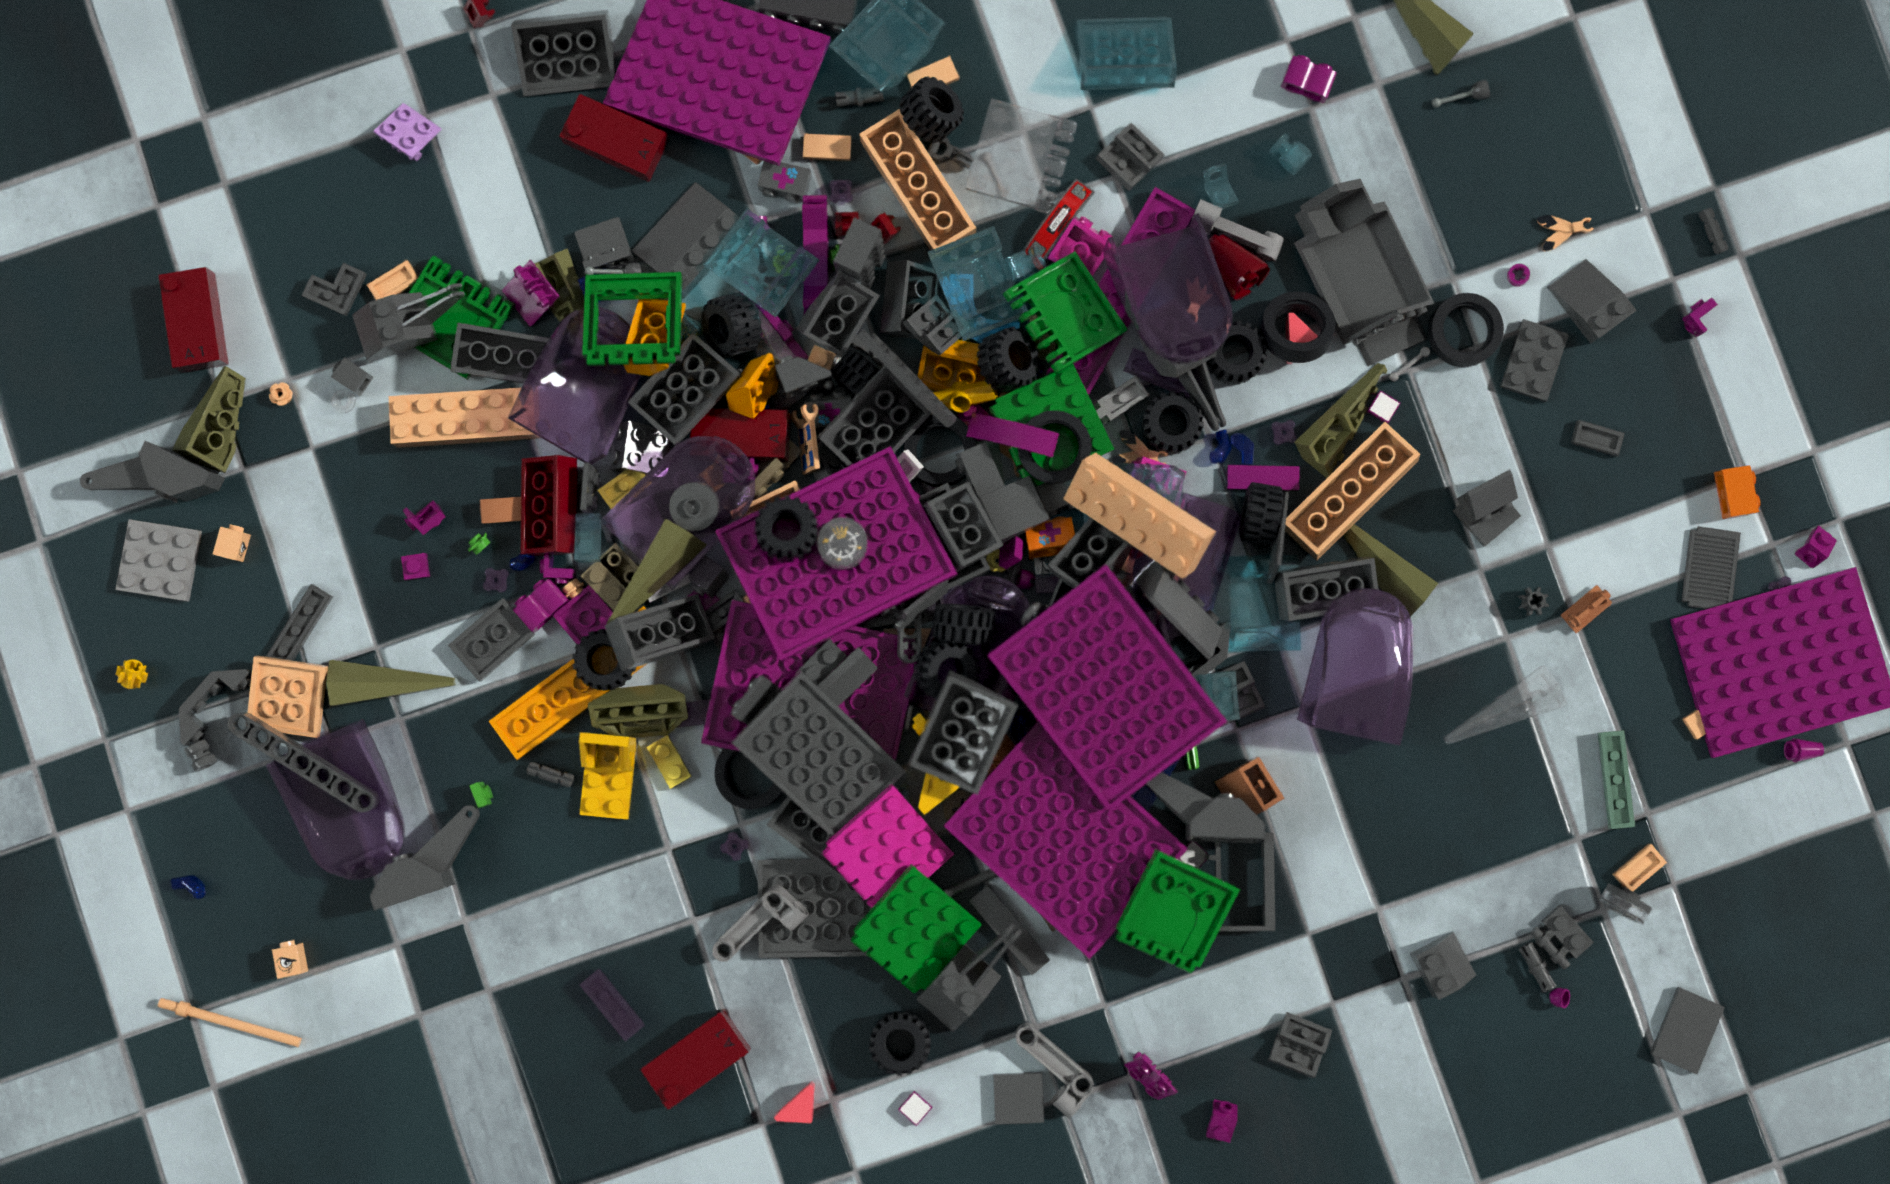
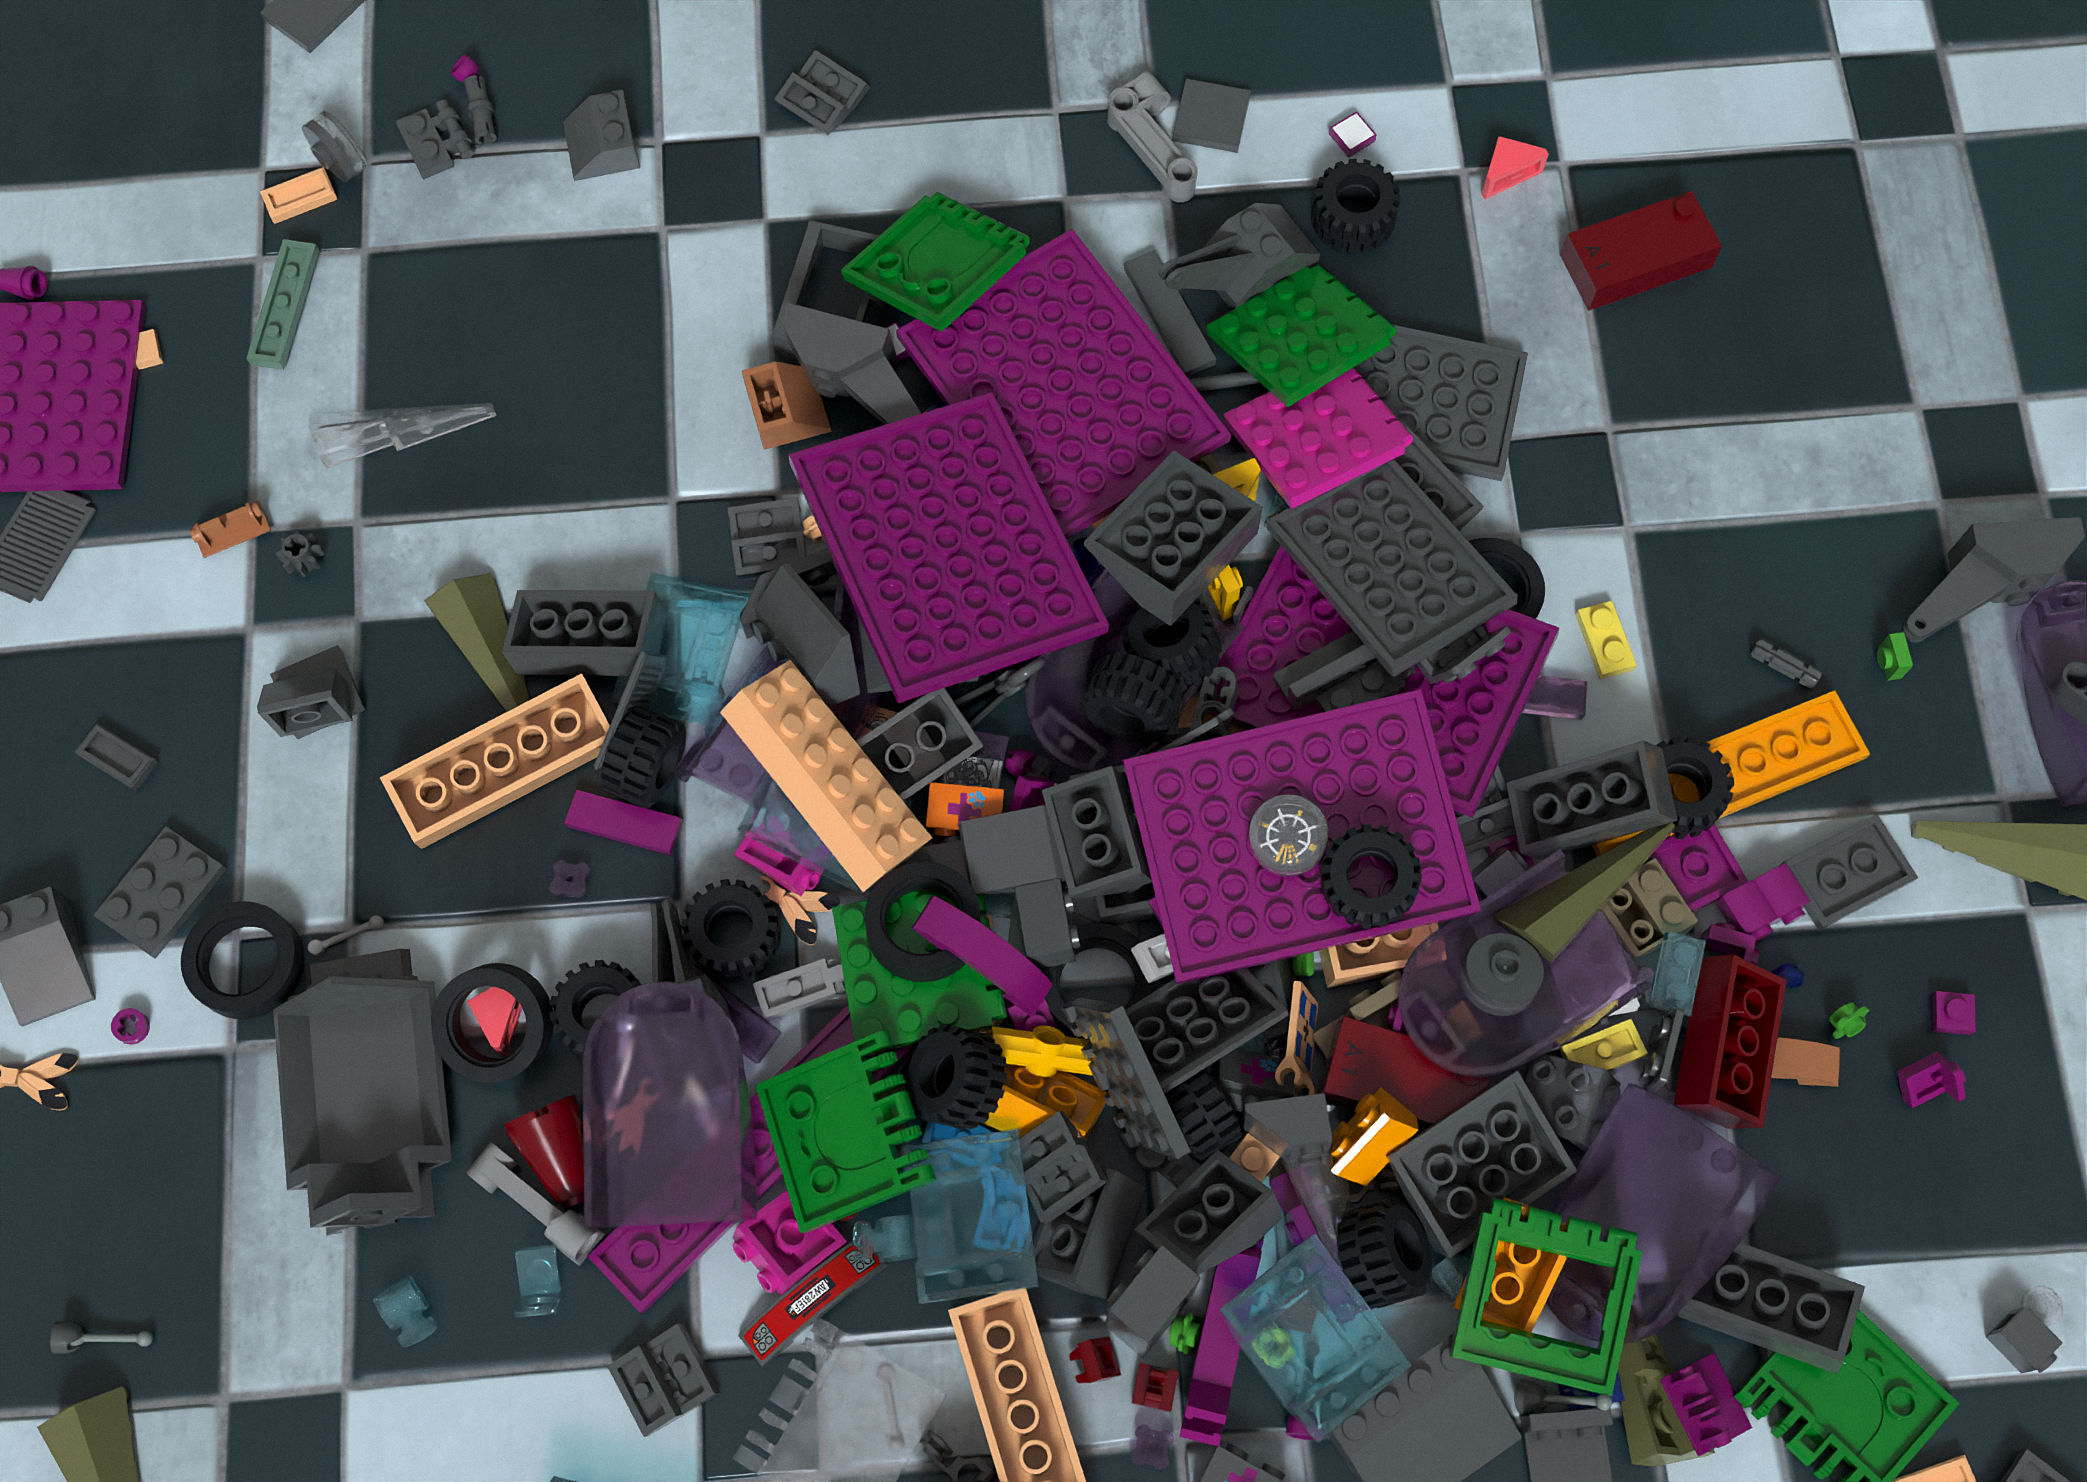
camera: 165 degrees left, 15 degrees down
dark grey slope [352,283,465,362] -> none
light nougat brick [388,387,540,448] -> none
clear purple plate [483,568,509,593] -> none
light nougat plate [562,578,584,598] -> none
yellow bracket [579,733,636,819] -> none
clear purple plate [580,968,645,1041] -> none
olive wedge [588,684,688,738] -> none
light grey piece [712,885,809,962] -> none
clear purple plate [720,832,749,861] -> none
magenta hinge [1124,1051,1178,1100] -> none
clear light blue plate [1199,670,1240,721] -> none
magenta bracket [1206,1100,1237,1143] -> none
clear blue arm [1209,429,1231,464] -> none
clear blue arm [1230,433,1254,465] -> none
magenta brick [1280,55,1337,103] -> none
olive wedge [1294,363,1387,478] -> none
clear purple windscreen [1297,588,1414,746] -> none
white tile [1367,390,1401,424] -> none

